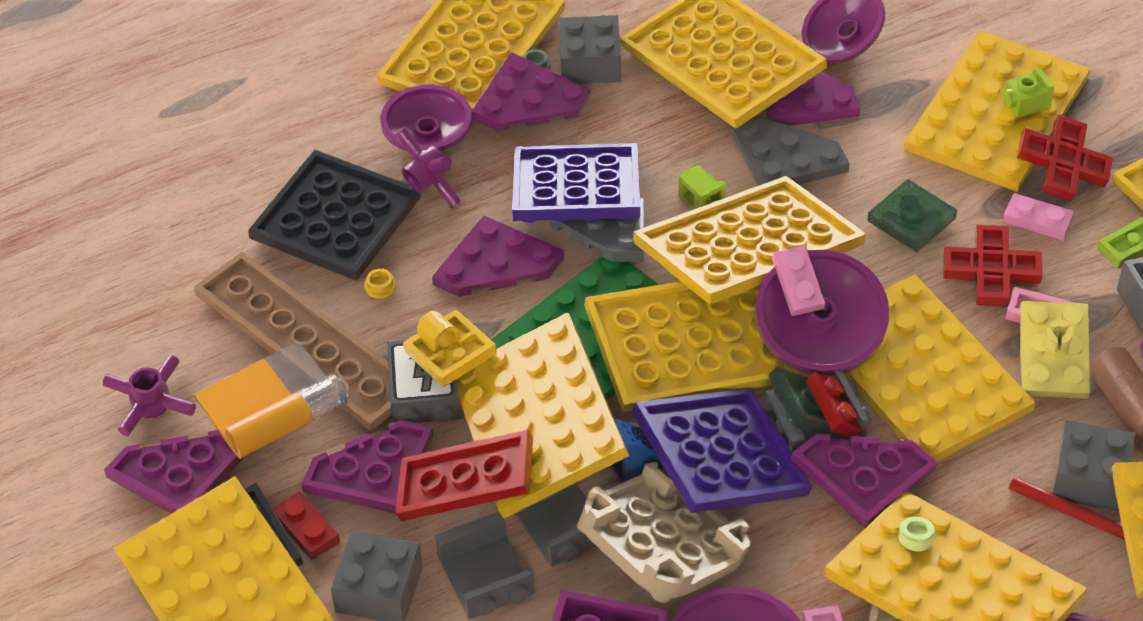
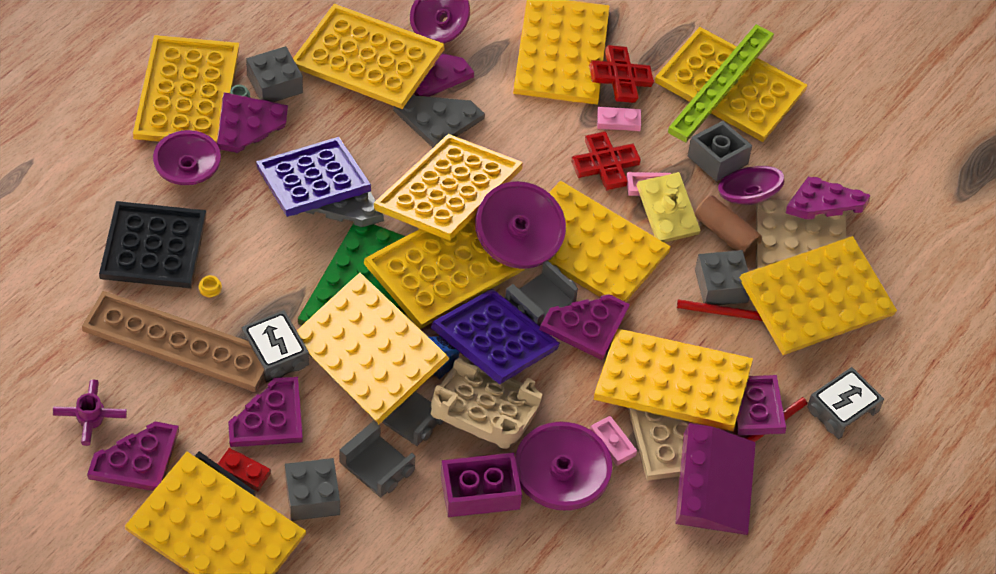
camera: 30 degrees left, 5 degrees up
light orange door [194,341,351,459] -> none
magenta bar [395,126,460,208] -> none
red plate [395,429,533,522] -> none
yellow plate [403,309,497,387] -> none
magenta plate [432,215,564,297] -> none
lime brick [678,164,726,210] -> none
clear green plate [768,366,843,439] -> none
bright pink plate [772,245,825,316] -> none
red plate [806,372,862,438] -> none
clear green plate [867,179,957,253] -> none
yellowish green tile [898,517,935,551] -> none
lime brick [1002,66,1054,118] -> none

